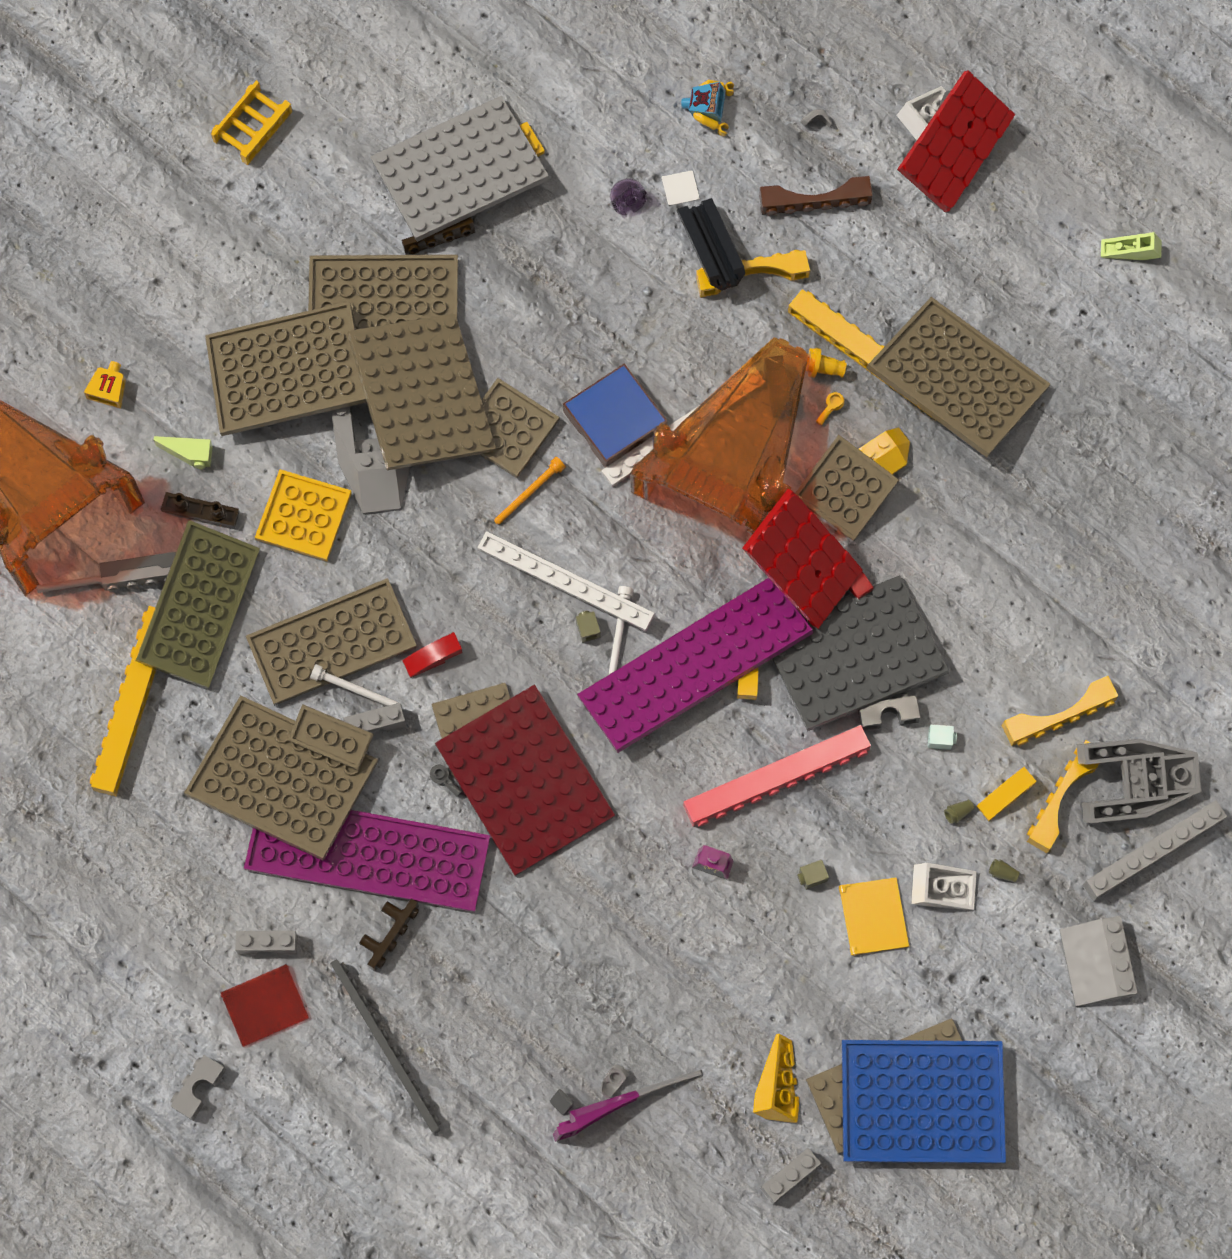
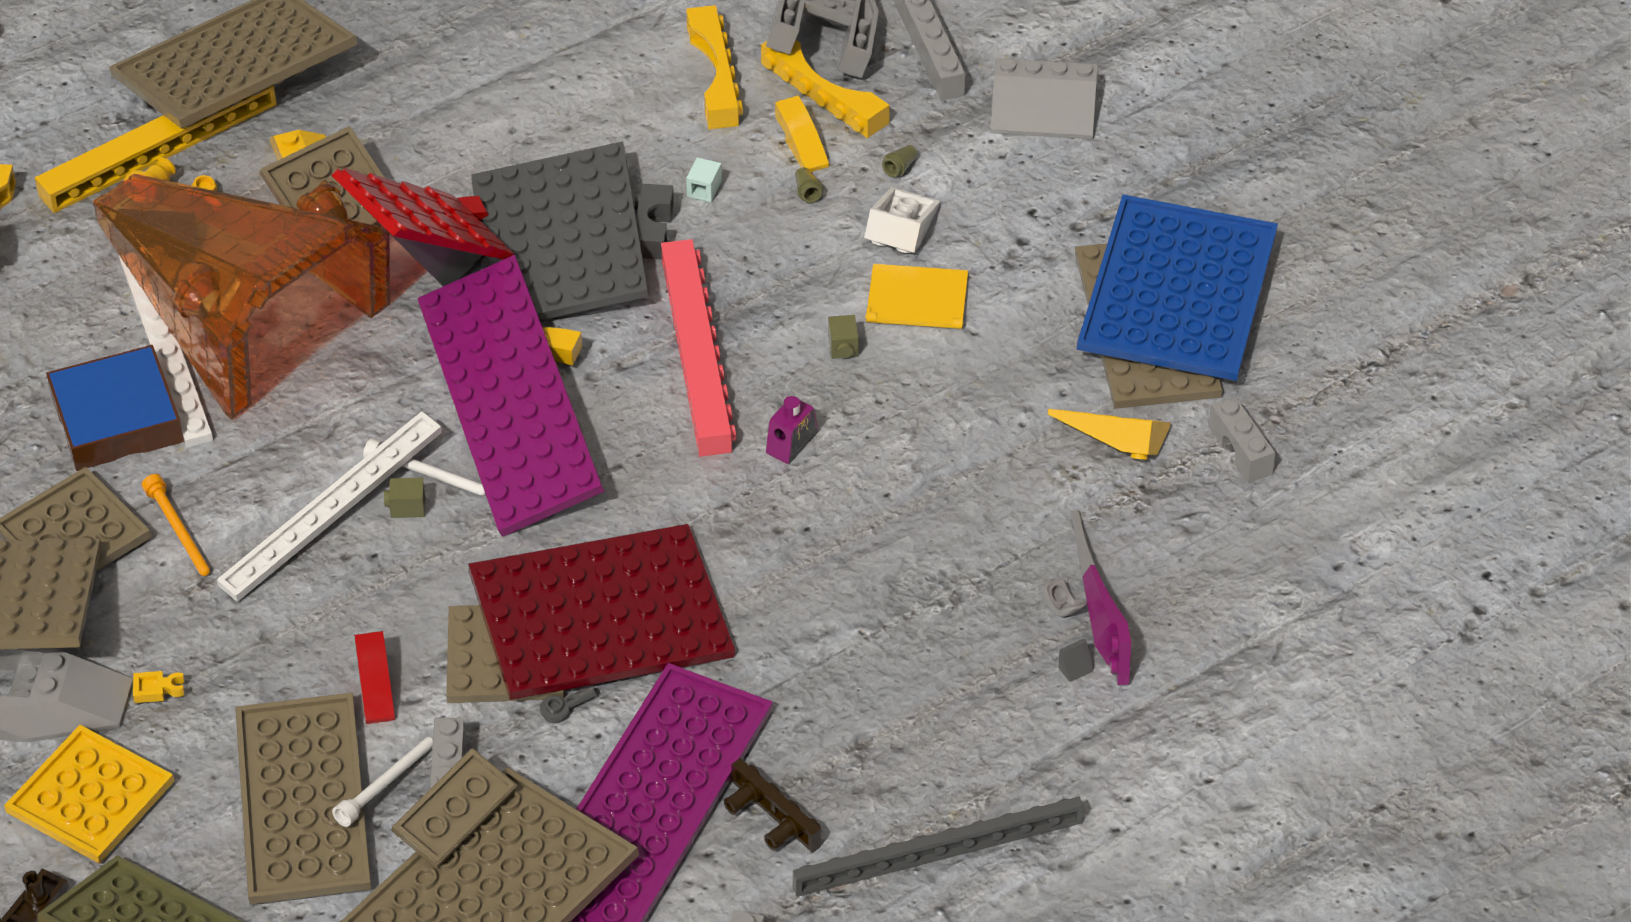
camera: 75 degrees left, 25 degrees down
none -> yellow plate [133,671,184,703]

